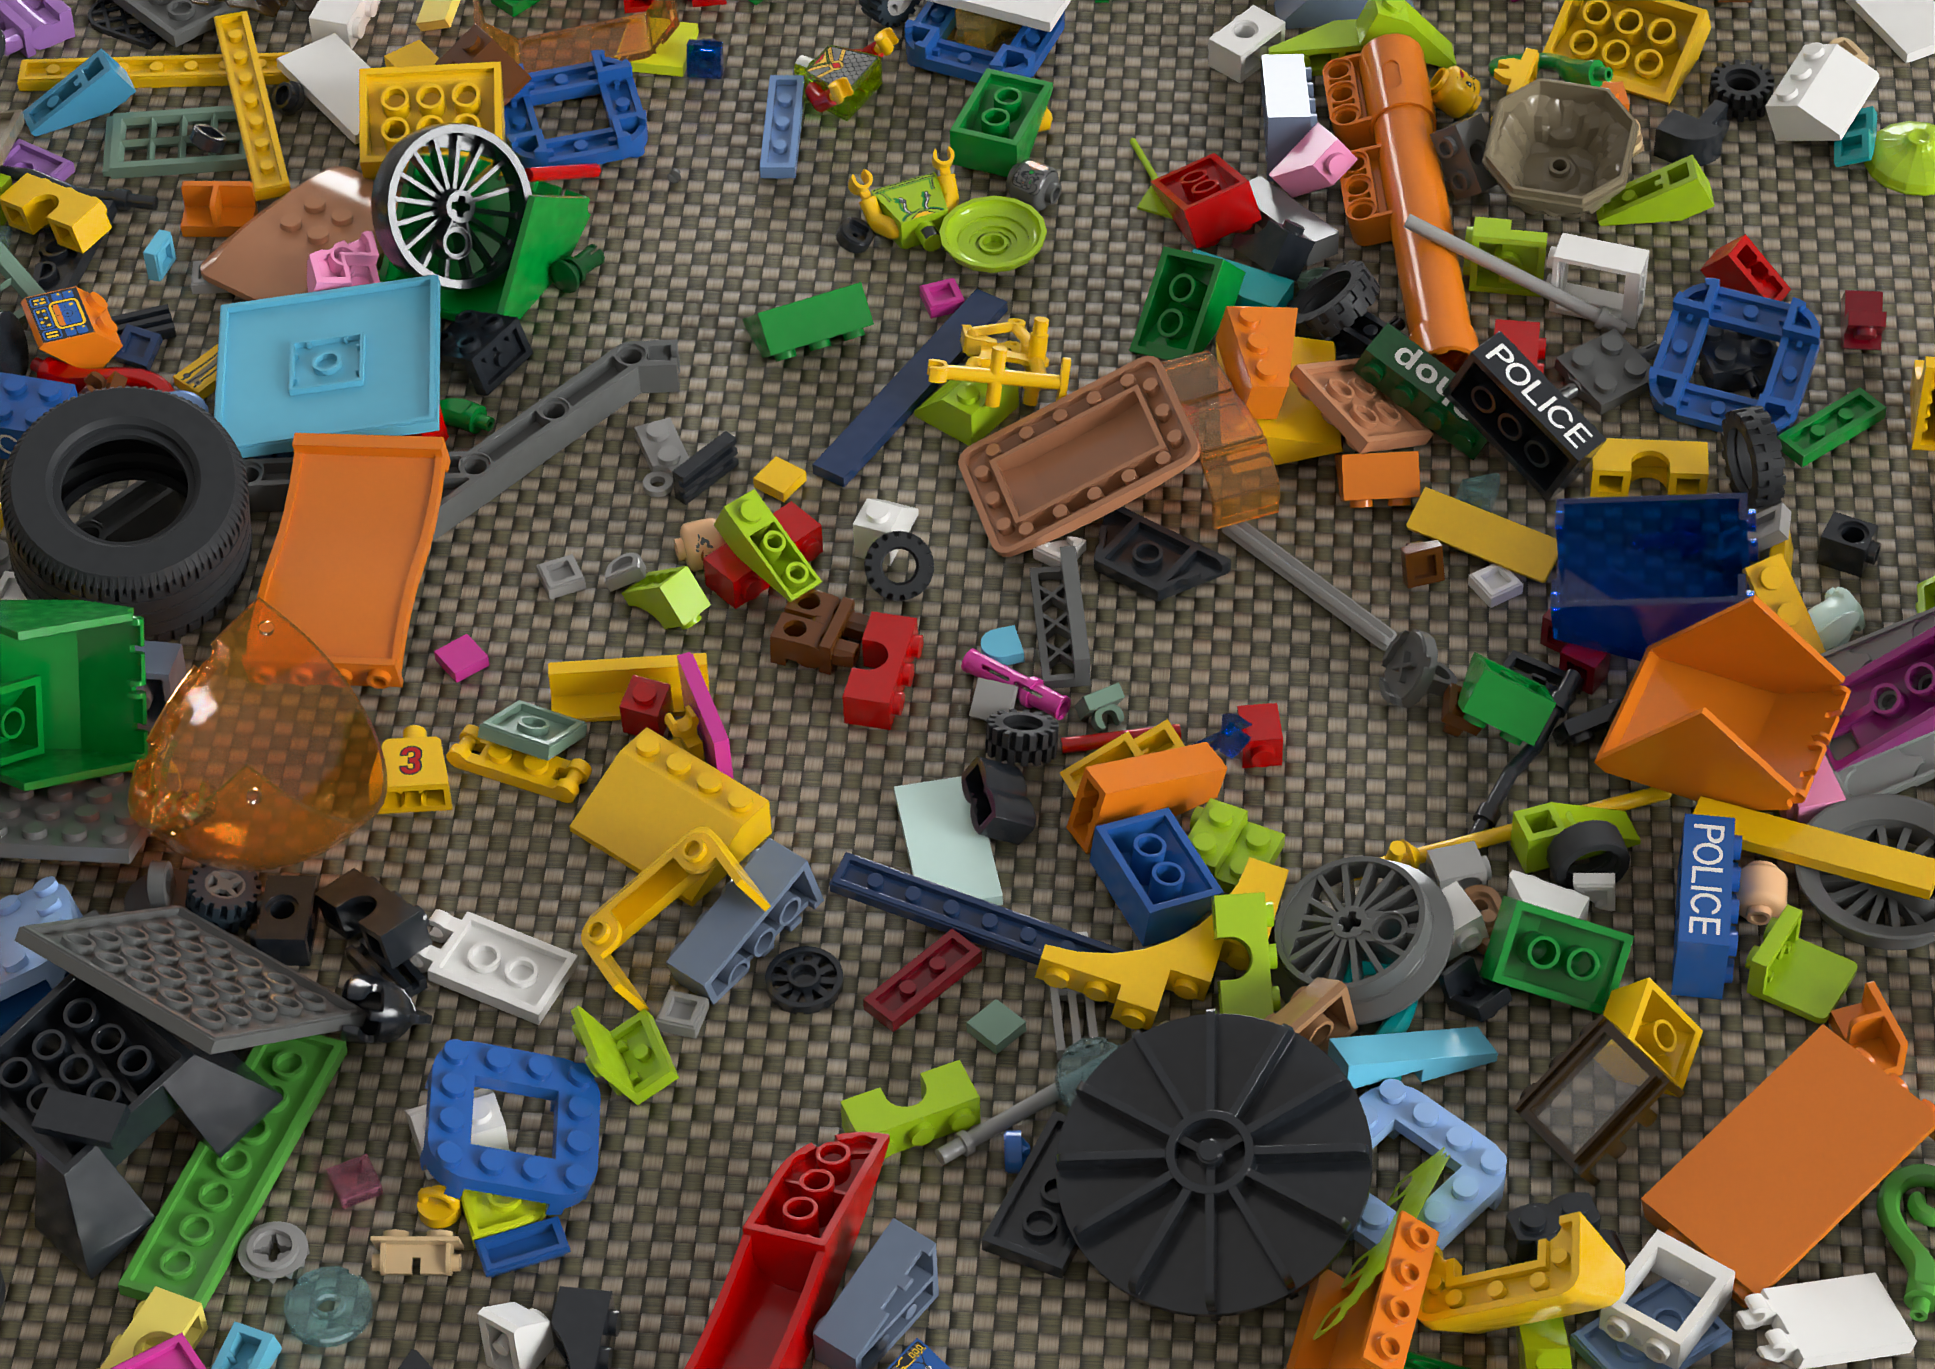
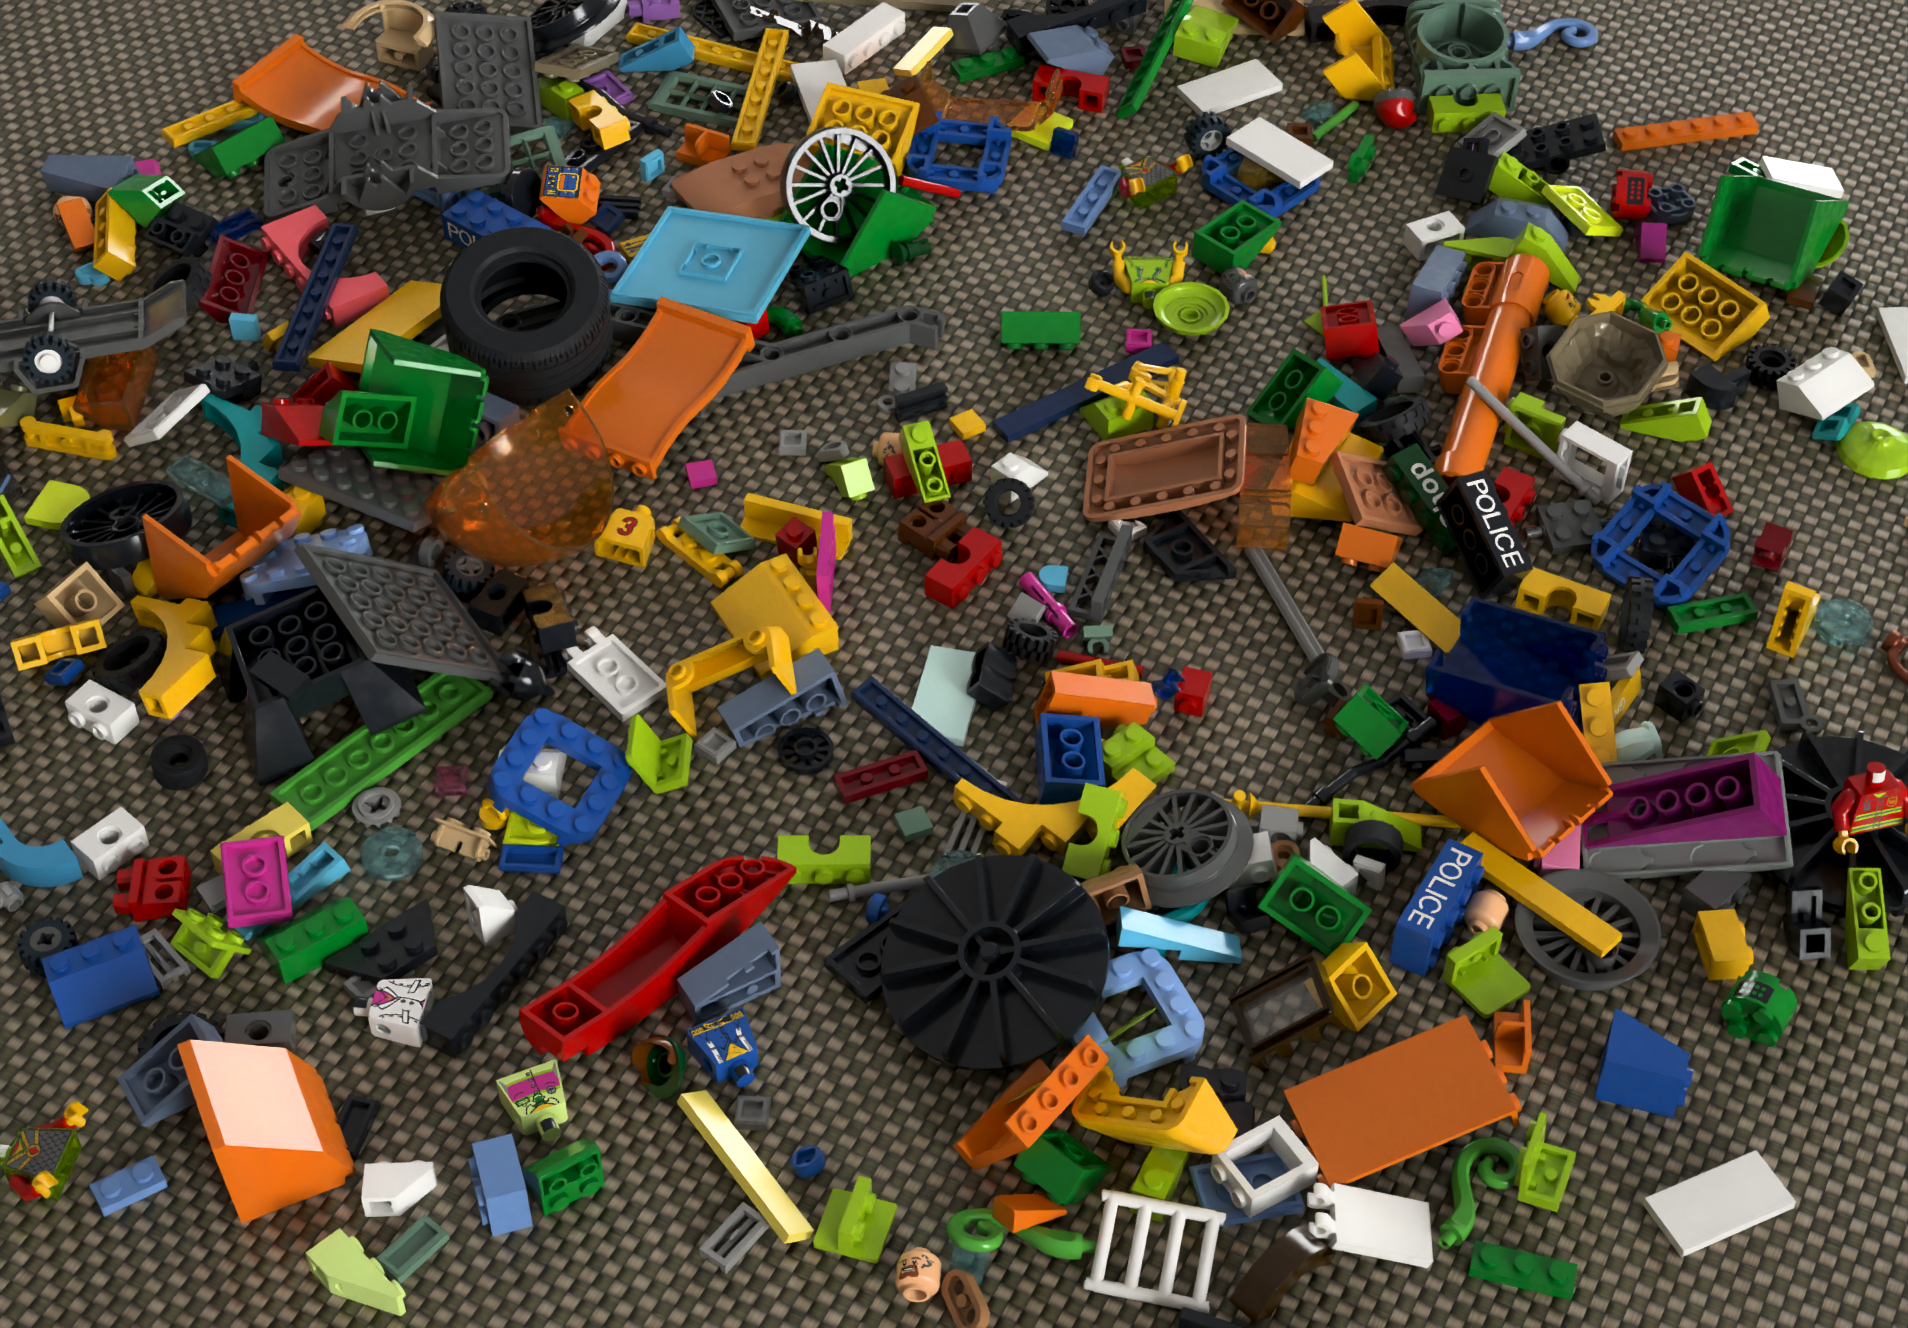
camera: 20 degrees right, 0 degrees up
bright pink slope [307,231,380,293] -> none

